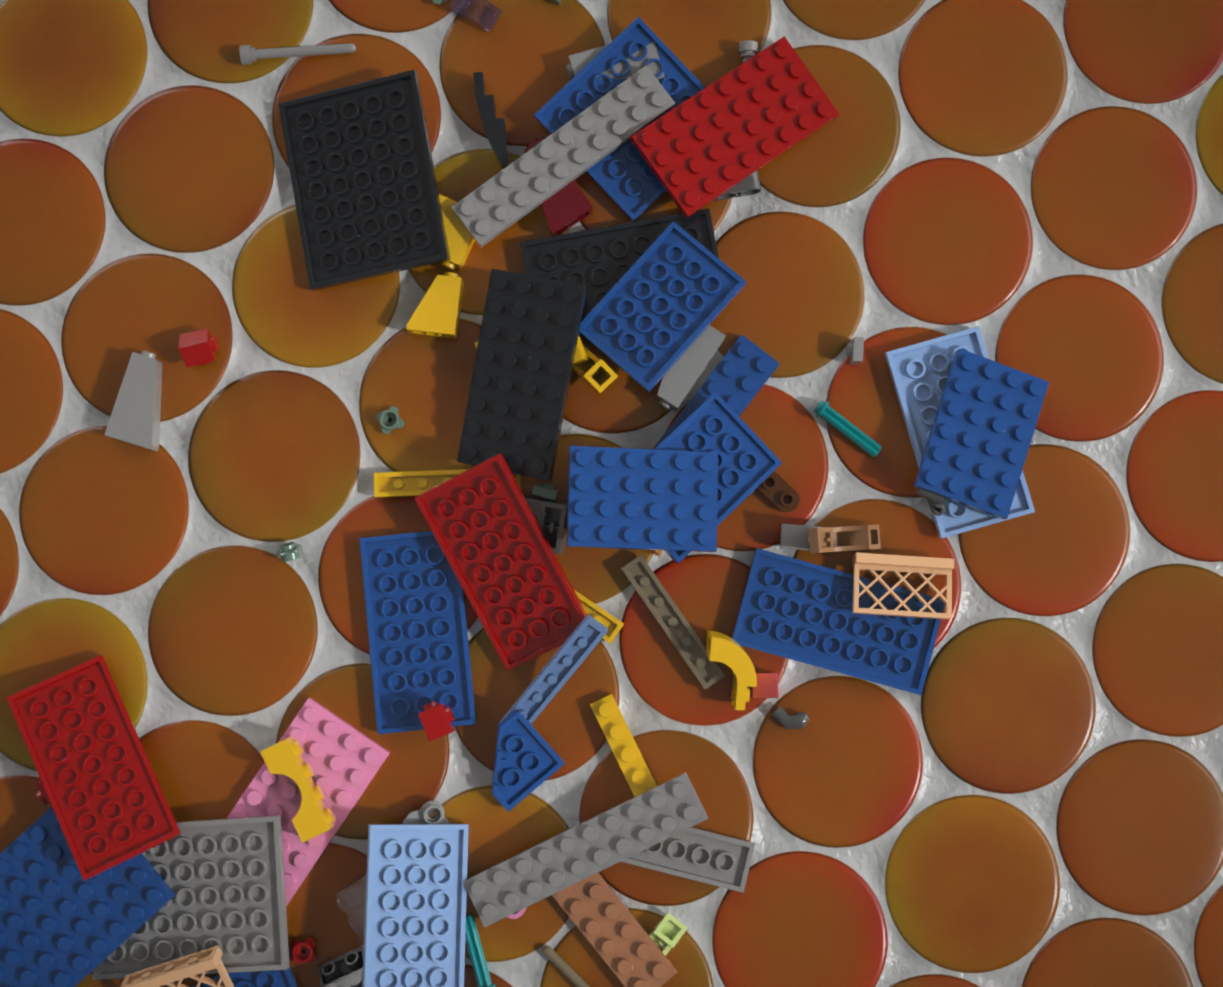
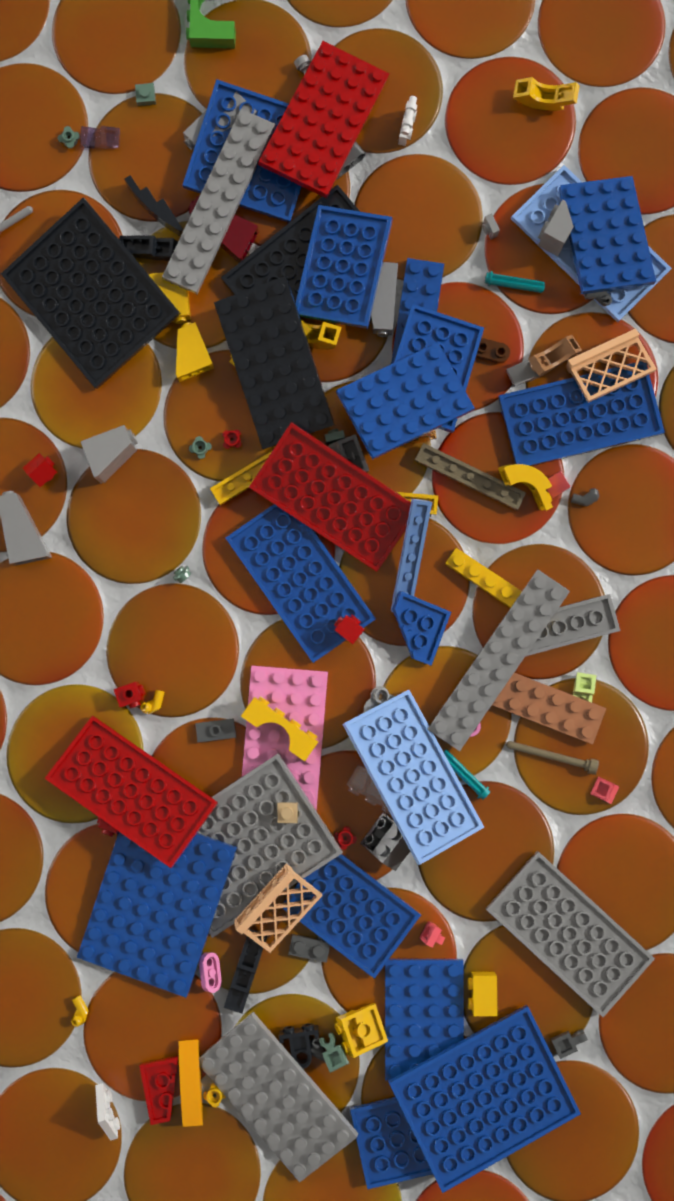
camera: 30 degrees left, 0 degrees up
none -> light grey slope [81,425,138,484]
none -> red brick [113,682,146,709]
none -> black slope [119,235,178,261]
none -> yellow arm [140,690,165,714]
none -> dark grey plate [195,718,236,742]
none -> red plate [222,429,242,449]
none -> tan plate [277,802,298,823]
none -> white plate [398,96,417,146]
none -> yellow arch [513,77,580,111]
none -> light grey slope [538,199,574,257]

